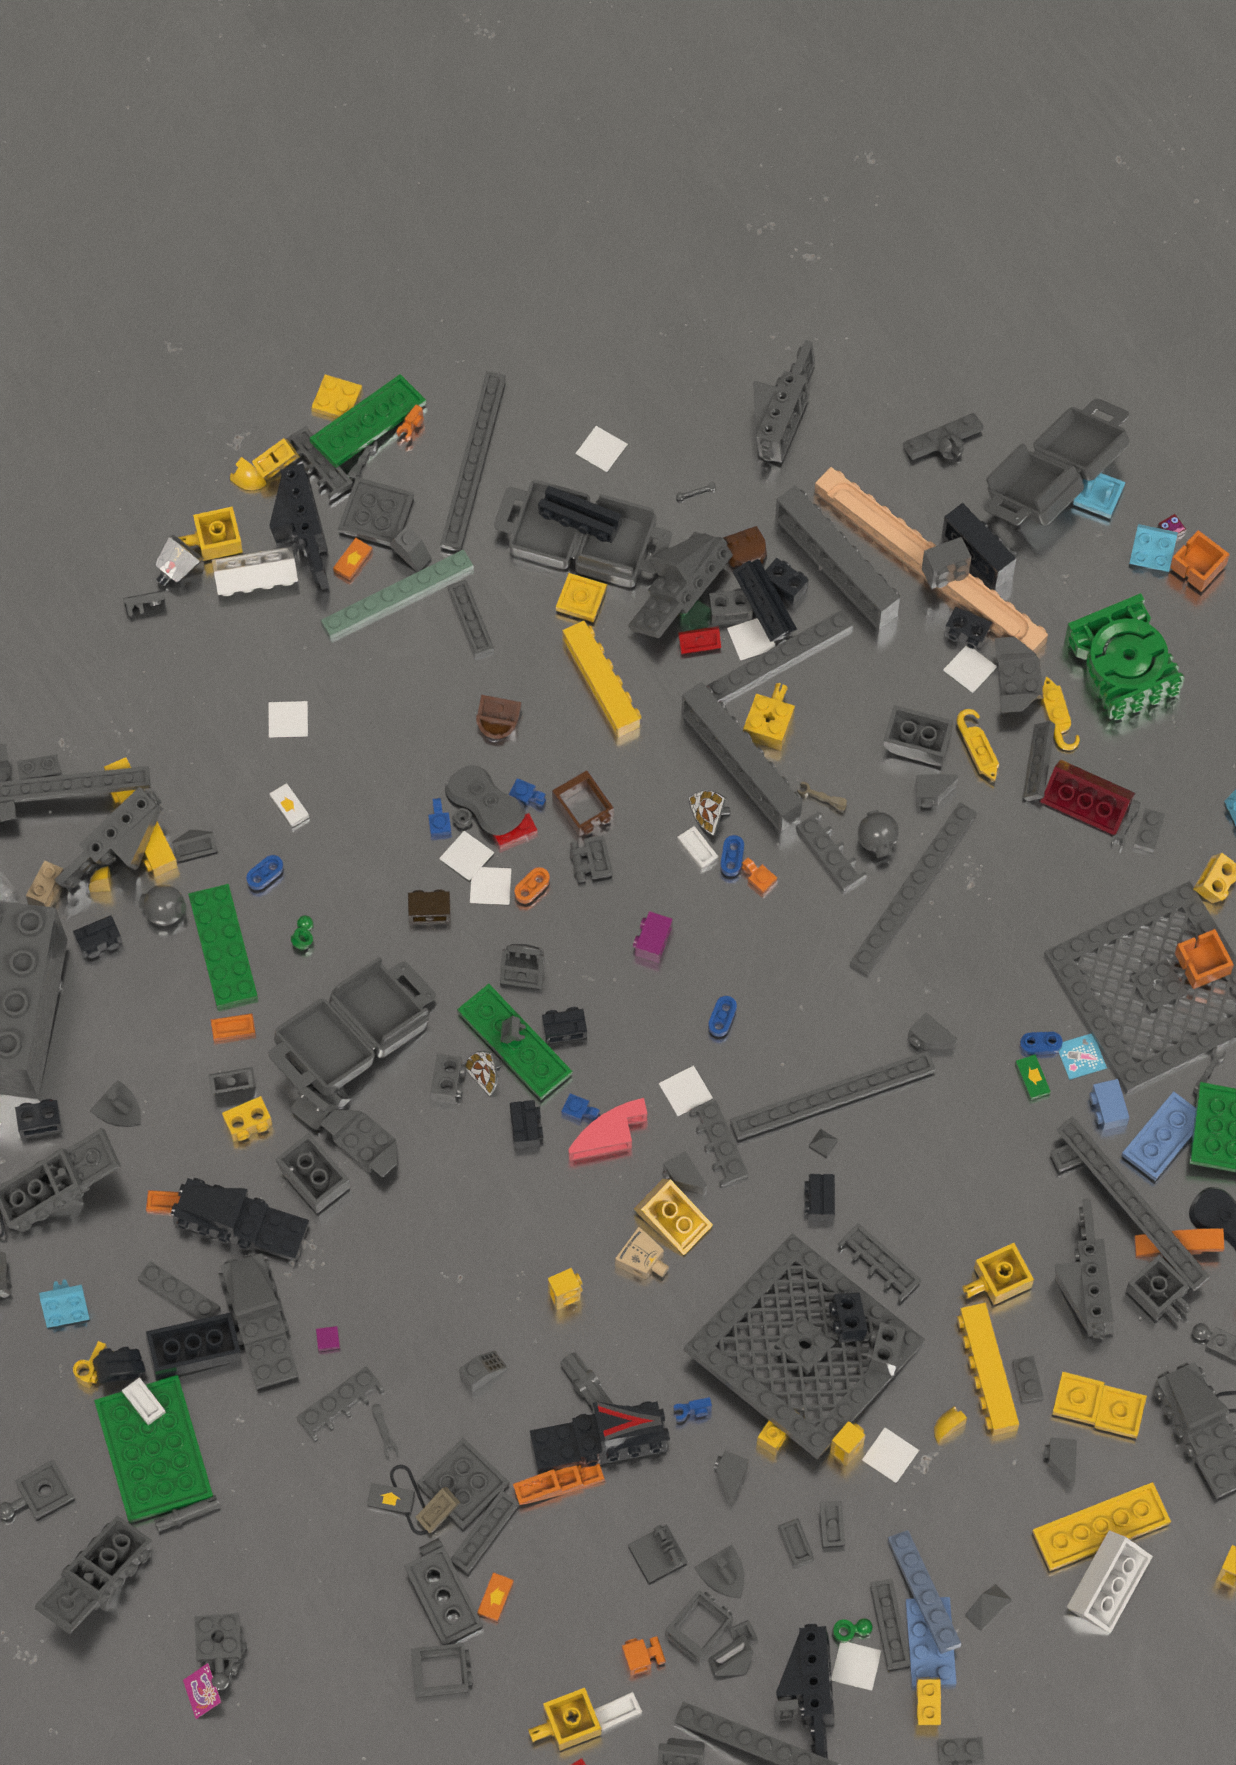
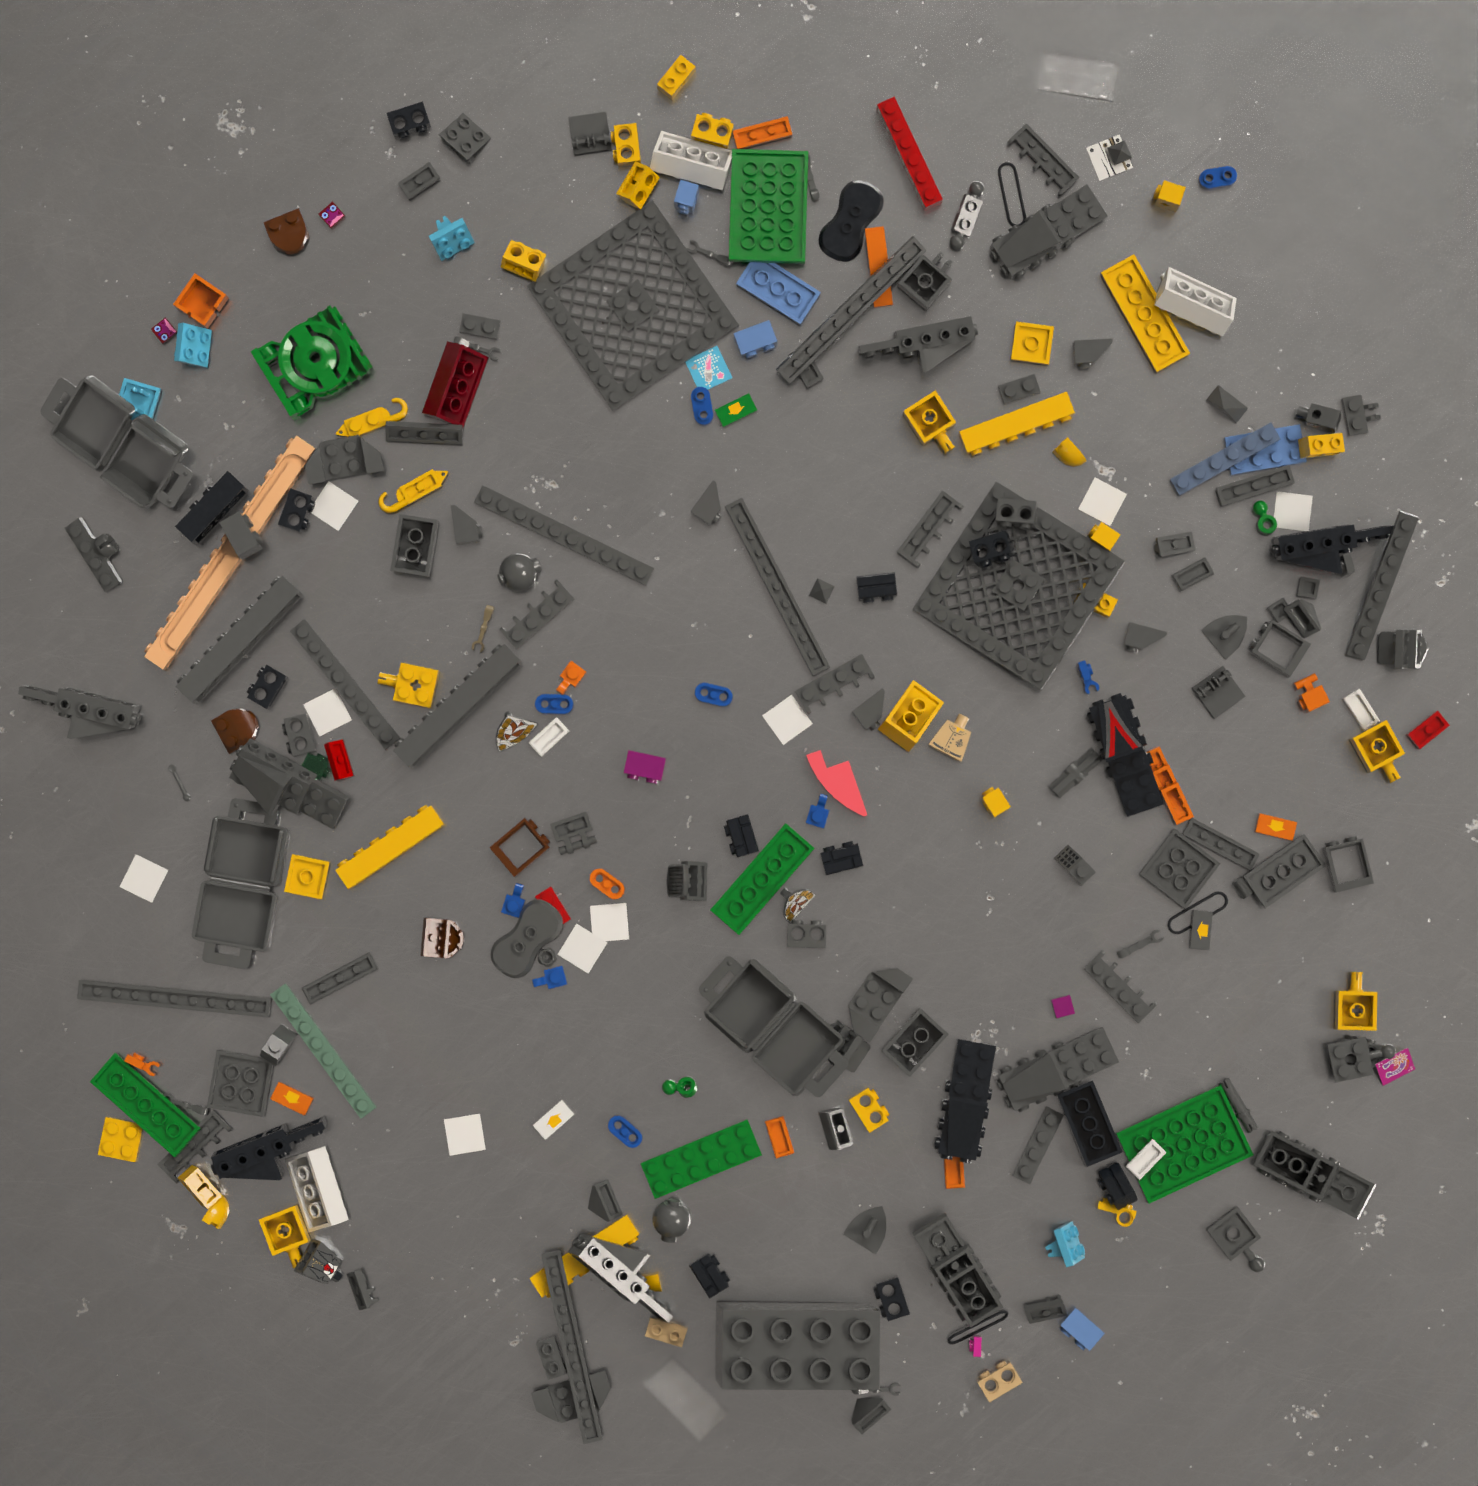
camera: 95 degrees left, 20 degrees up
dark brown brick [408,889,451,924] -> none
dark tan plate [415,1487,460,1534] -> none
dark grey tile [501,1016,526,1044] -> none
black brick [538,485,622,543] -> none
black brick [732,559,797,642] -> none
yellow plate [1094,1385,1147,1439] -> none
orange piece [1175,929,1234,989] -> none
none -> dark grey torso [1296,403,1341,434]
none -> dark grey plate [1297,576,1320,599]
none -> yellow brick [1335,972,1377,1031]

